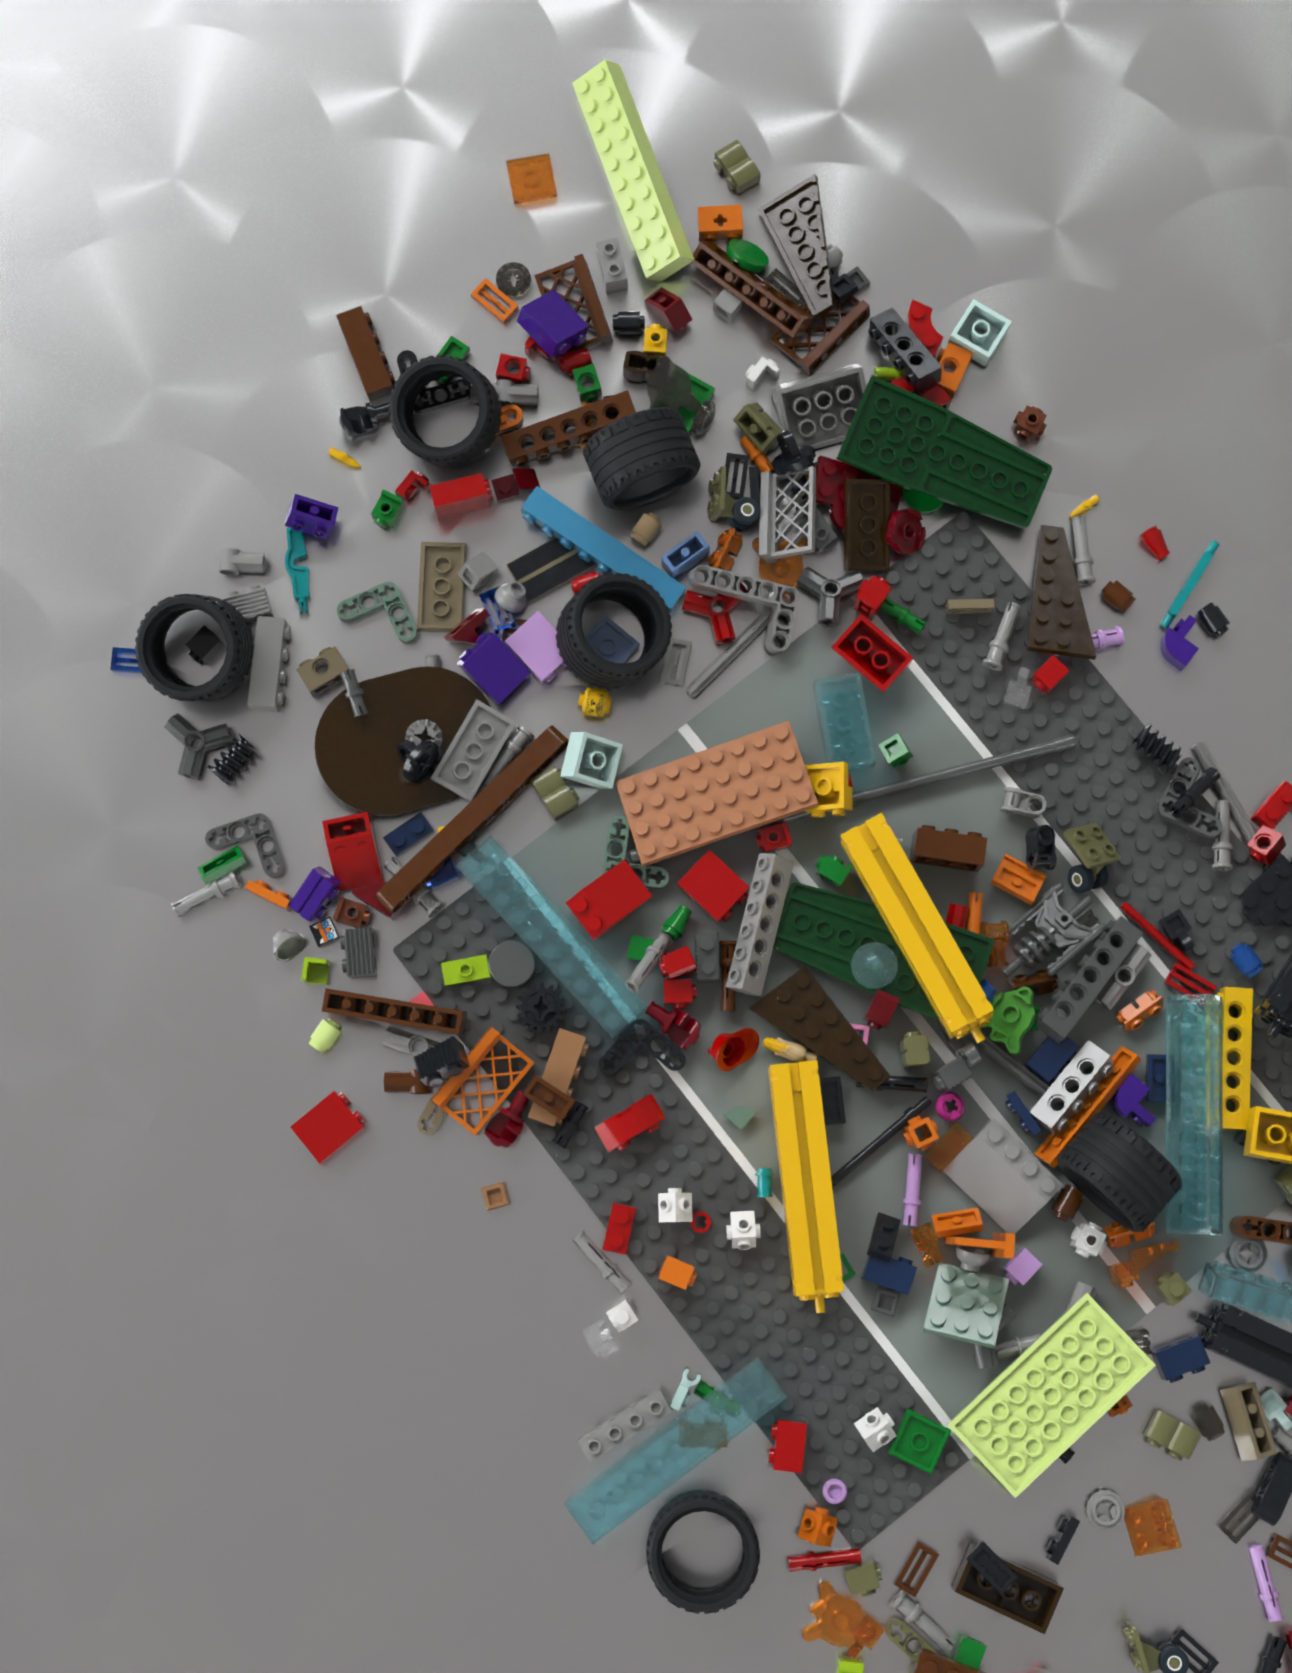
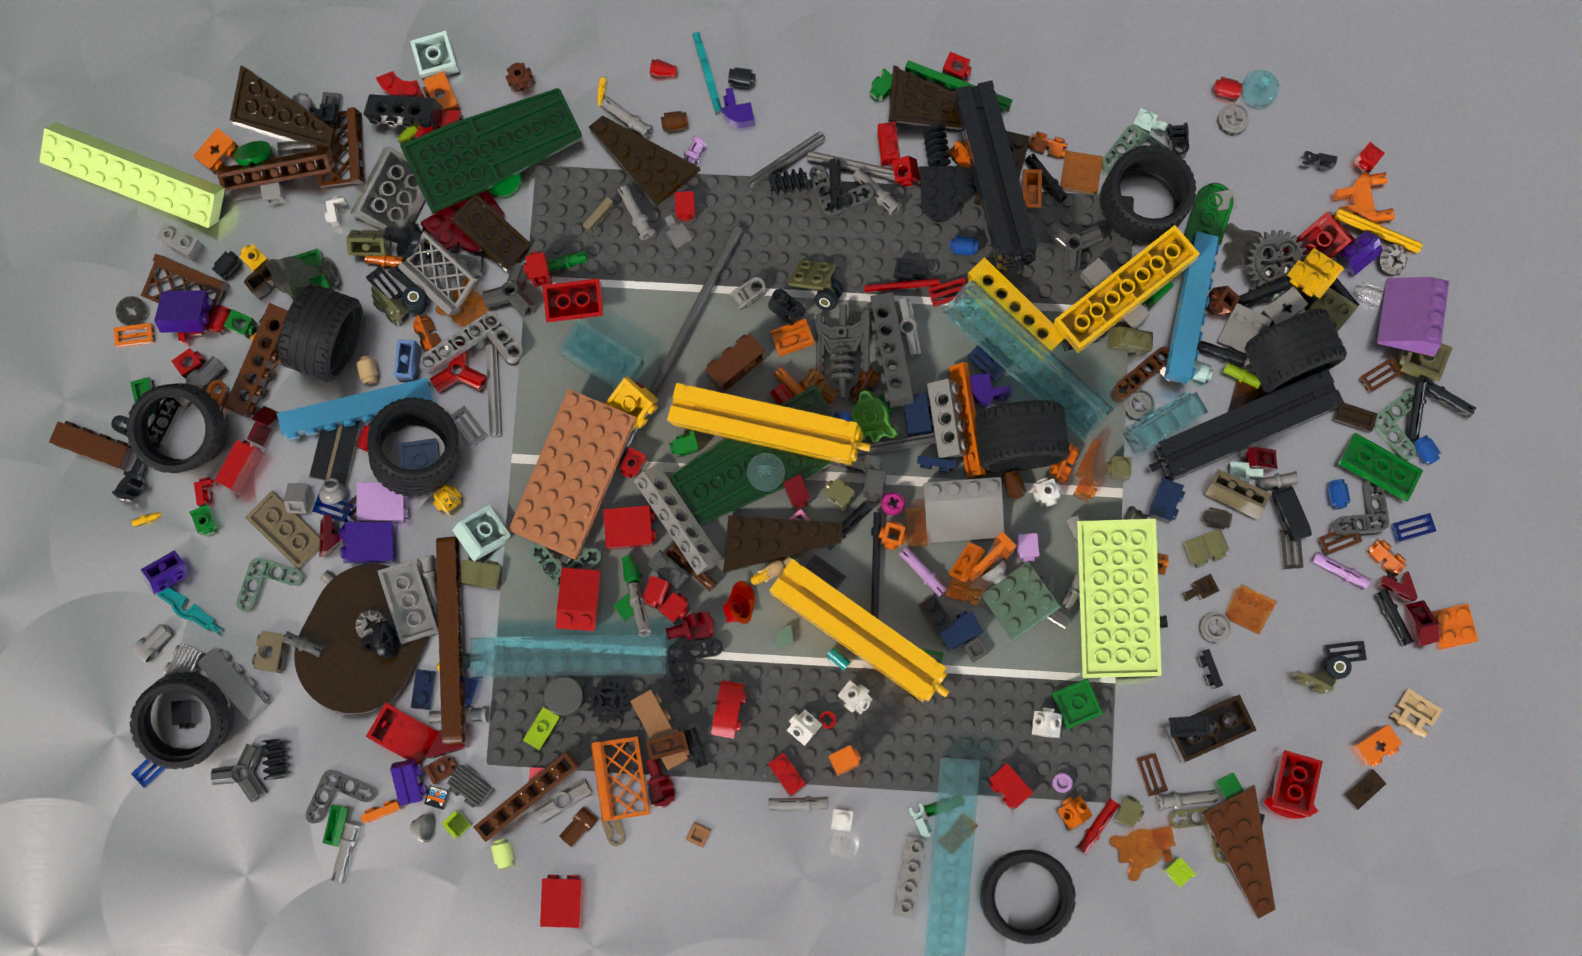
camera: 40 degrees left, 0 degrees up
black brick [414,1036,470,1088] -> none
clear orange tile [506,153,557,204] -> none
dark red slope [644,287,693,333] -> none
olive brick [713,140,761,194] -> none
brick [878,733,913,768] -> none
dark red plate [885,509,926,555] -> none
orange hinge [1115,990,1163,1033] -> none
none -> dark grey axle [746,131,825,189]
none -> dark brown plate [1182,573,1220,601]

